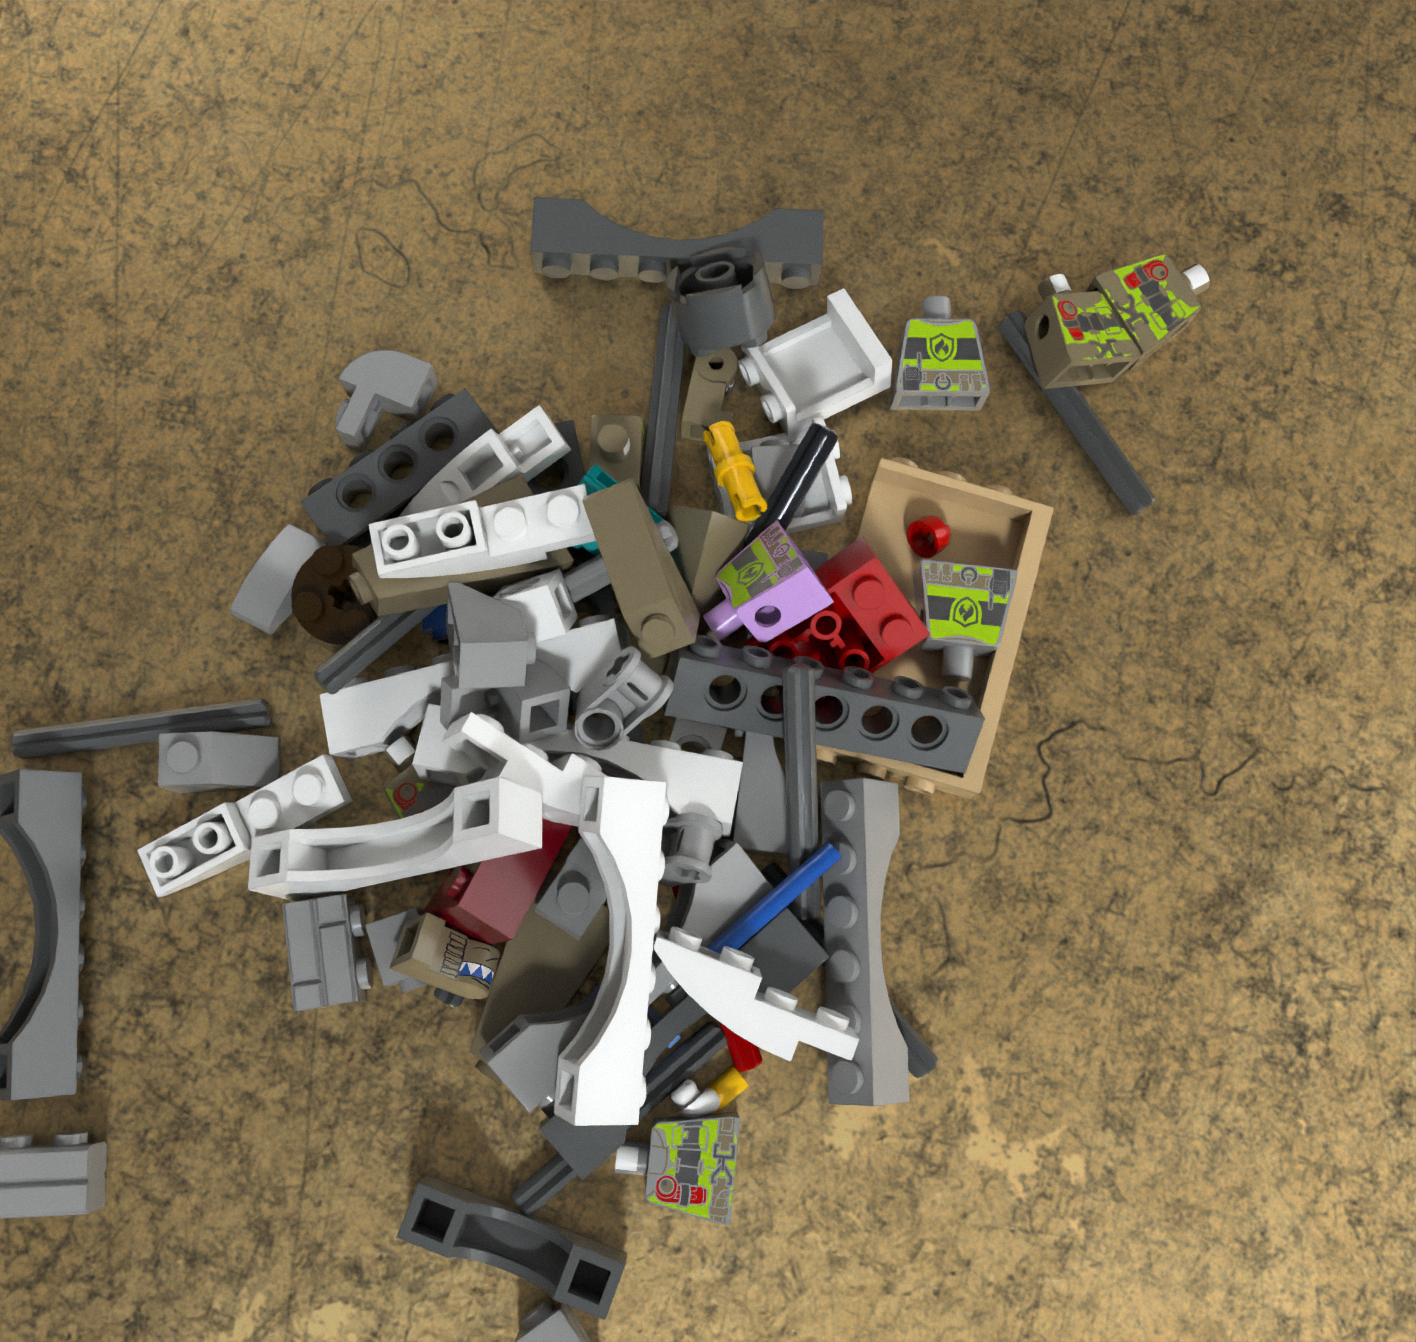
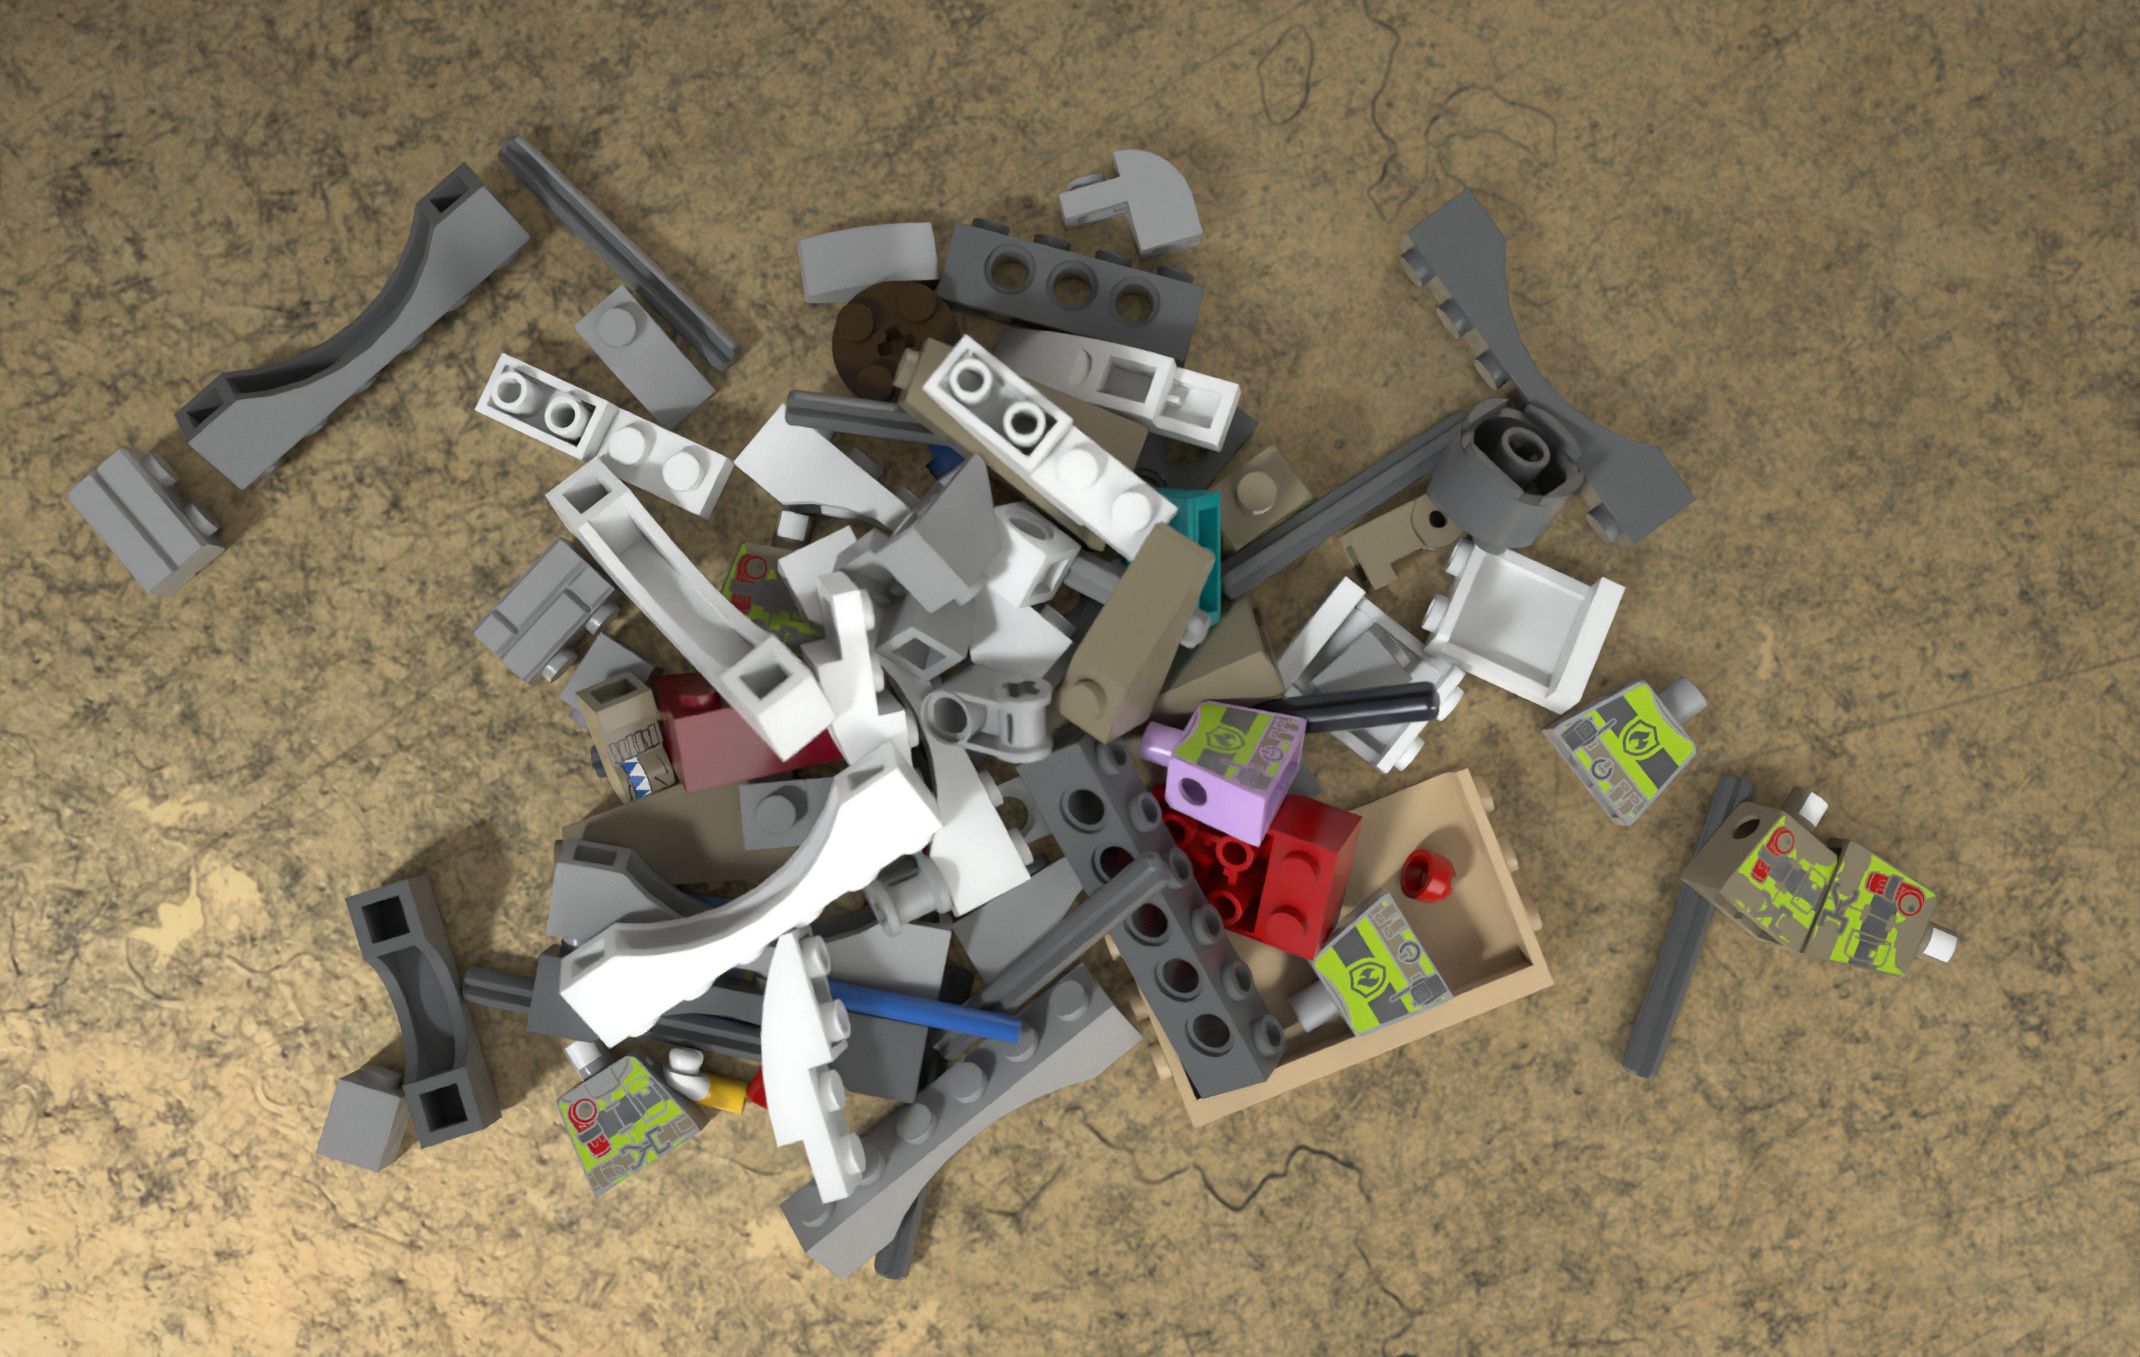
camera: 60 degrees right, 10 degrees up
yellow pin [703,421,767,521] -> none

